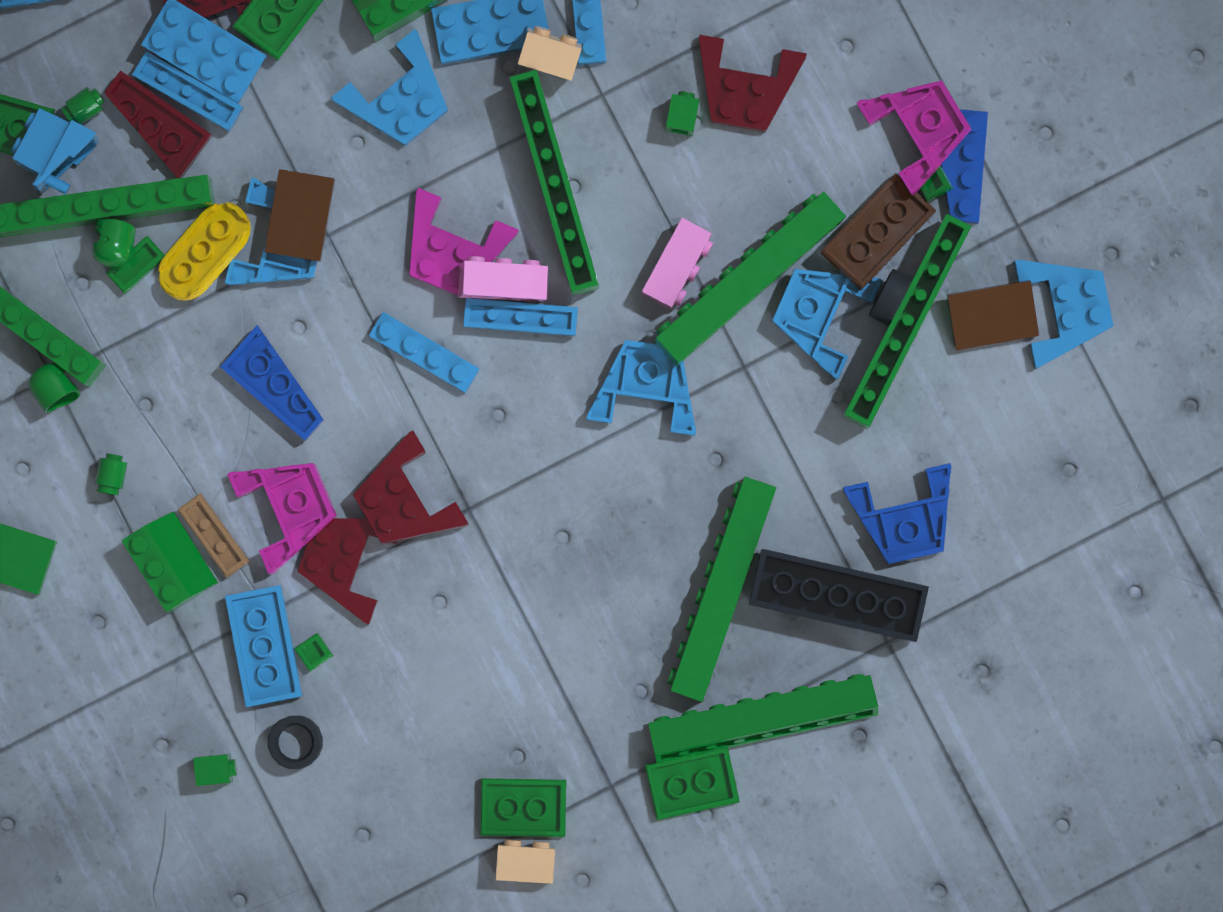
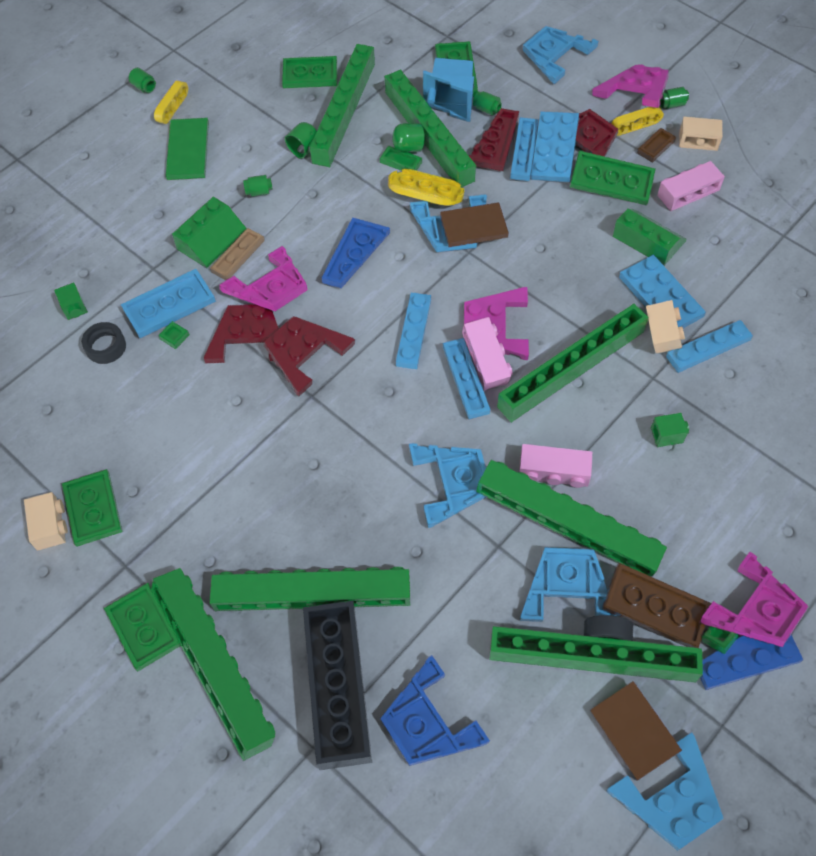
camera: 70 degrees right, 25 degrees down
dark azure wing [331,29,448,146] -> none
dark red wing [699,35,807,132] -> none

